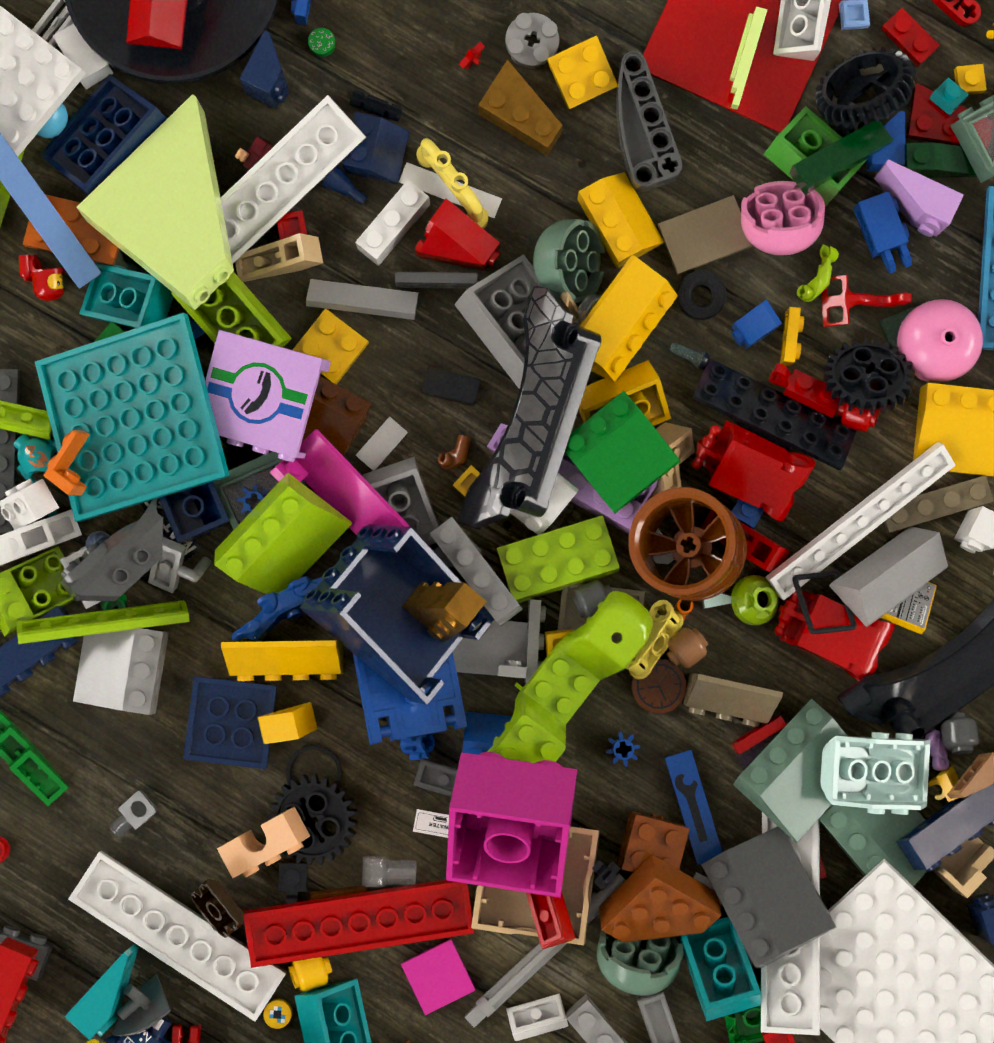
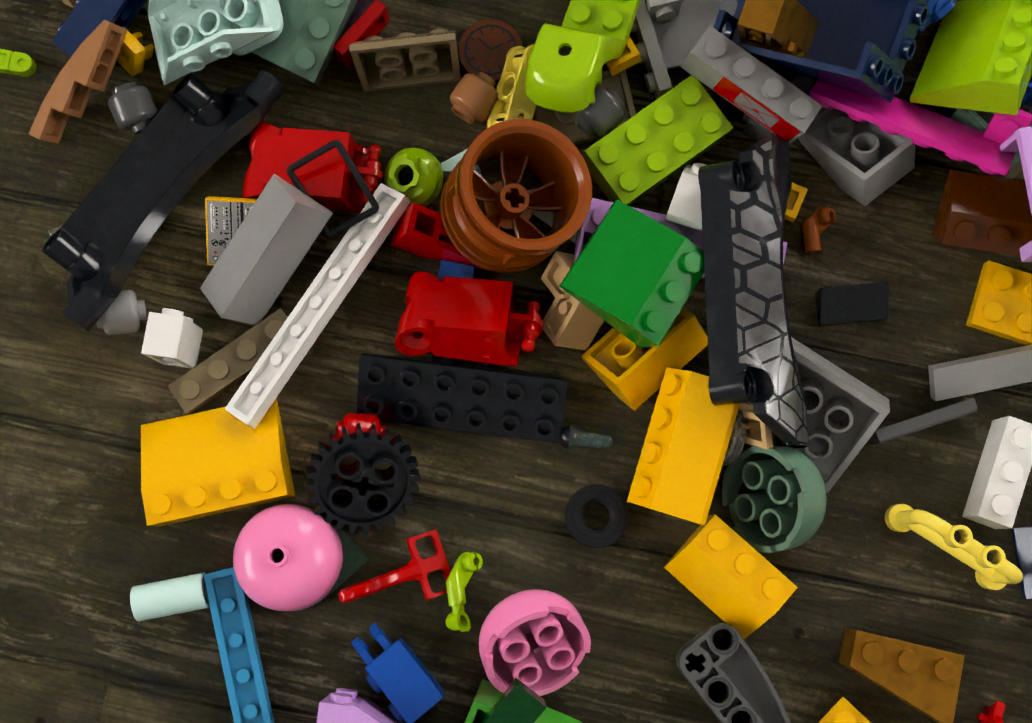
camera: 165 degrees right, 5 degrees down
white sticker [356,417,408,471] -> none
white sticker [399,162,502,218] -> none
red slope [415,199,501,270] -> none
dark tan tile [657,195,753,275] -> none
blue slope [731,300,782,350] -> none
red plate [768,363,840,418] -> none
yellow plate [780,307,804,366] -> none
lavender piece [925,729,949,771] -> none

